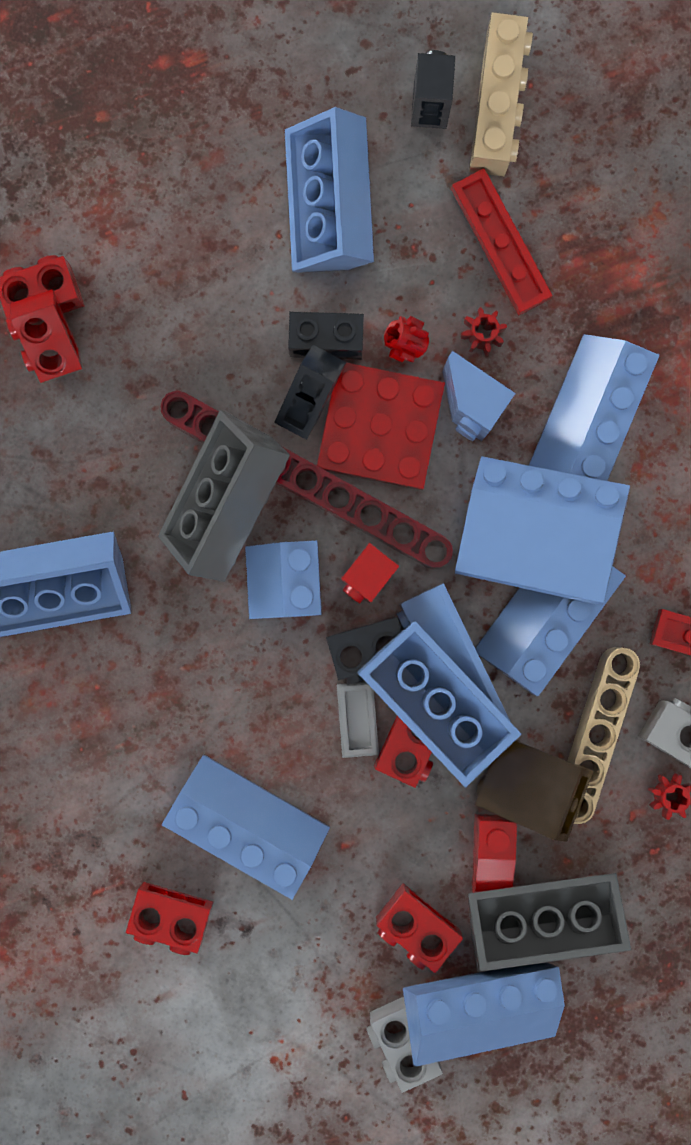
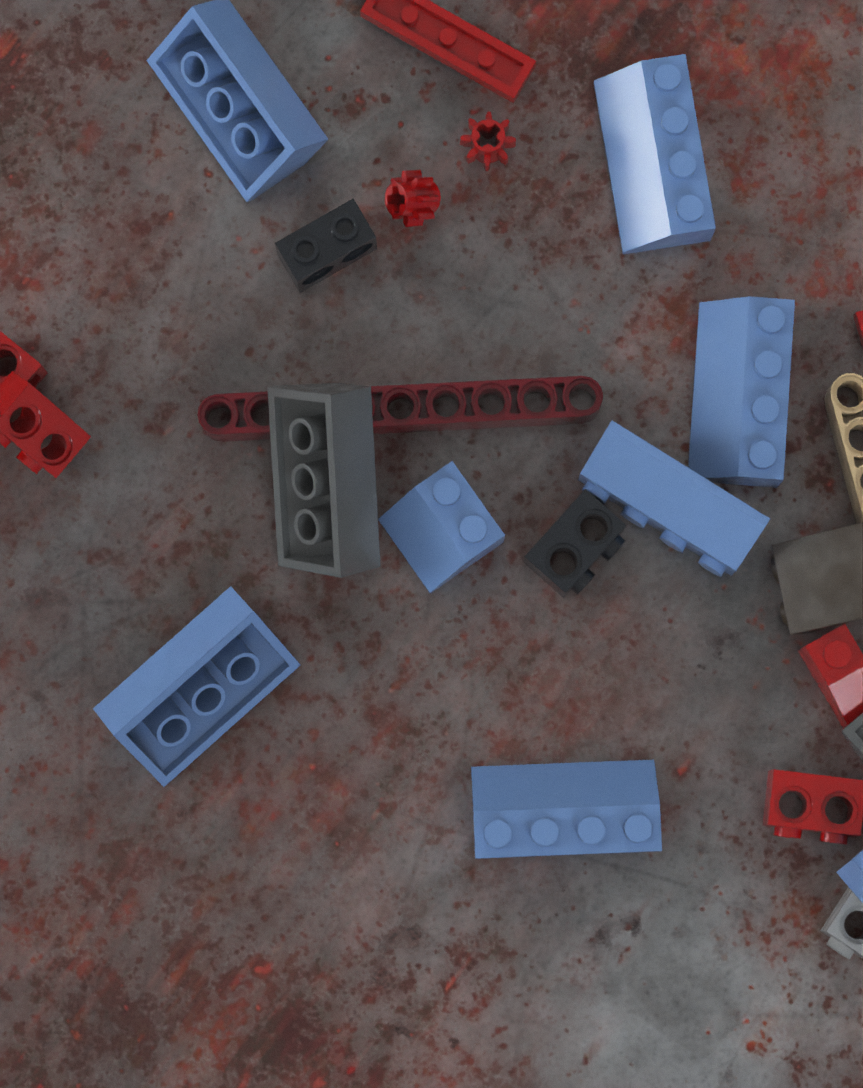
camera: 25 degrees left, 5 degrees down
red brick [126,882,214,955] -> none
black brick [274,345,346,440] -> none
red plate [317,363,445,491] -> none
light grey tile [337,682,379,758] -> none
red brick [341,543,399,604] -> none
medium blue slope [358,621,521,788] -> none
red brick [374,716,433,788] -> none
medium blue slope [442,351,516,441] -> none
medium blue slope [455,456,630,606] -> none

